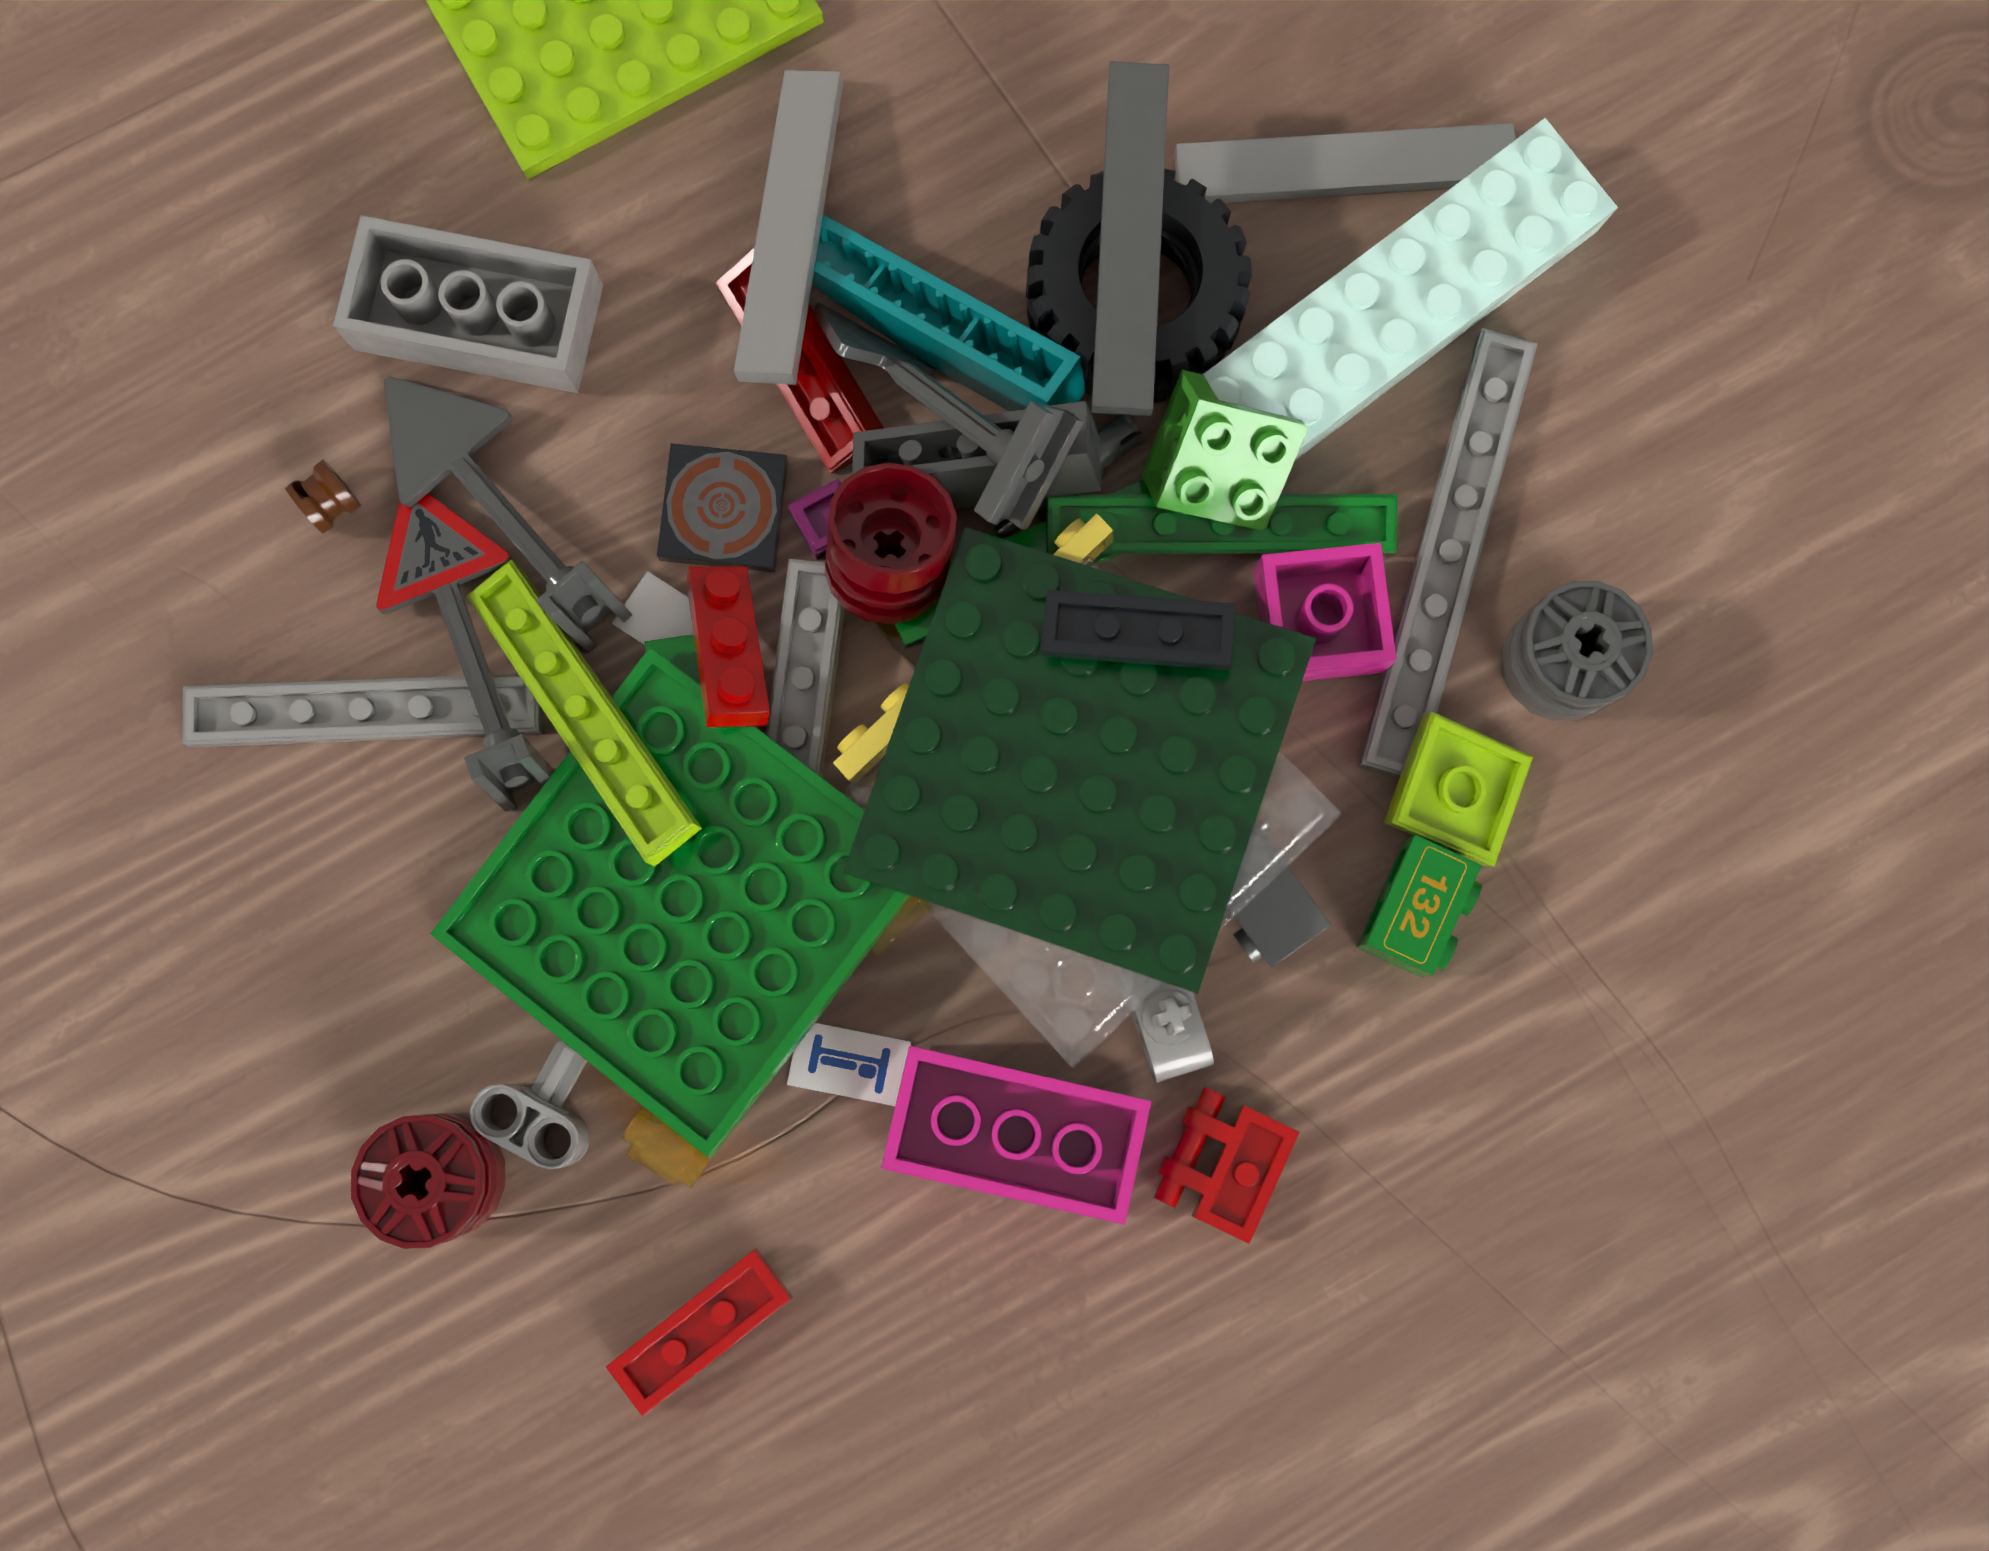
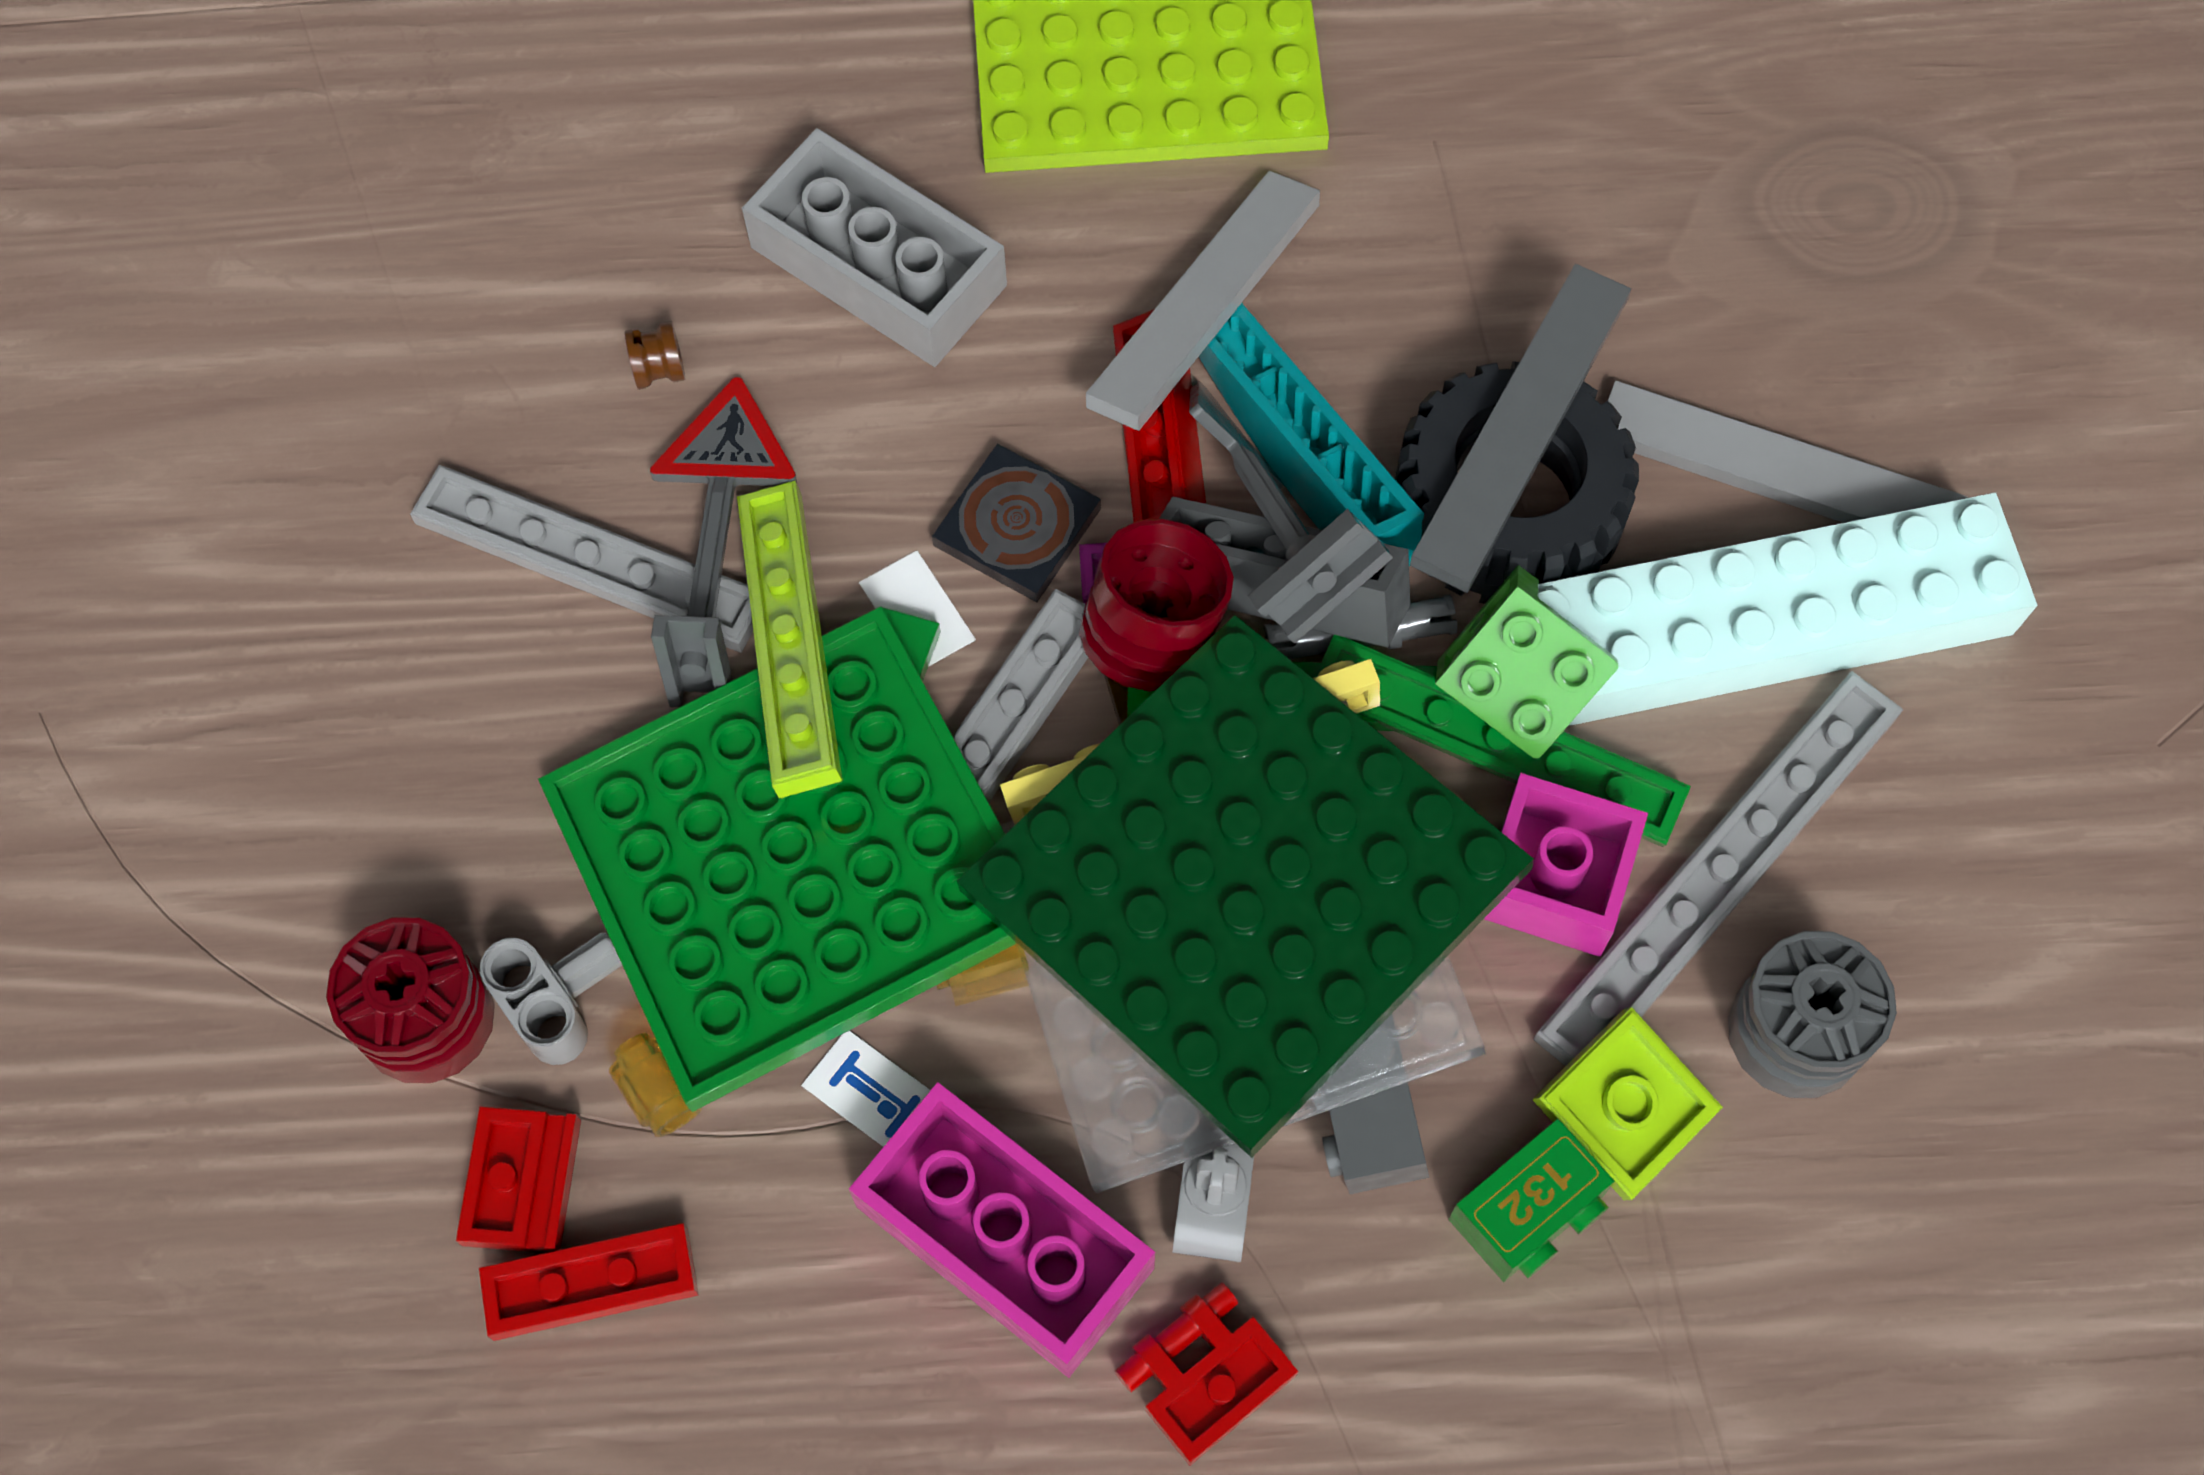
camera: 30 degrees right, 15 degrees down
dark grey piece [384,377,632,653] -> none
red plate [686,566,770,727] -> none
black plate [1041,590,1236,671] -> none
none -> red plate [456,1107,581,1252]

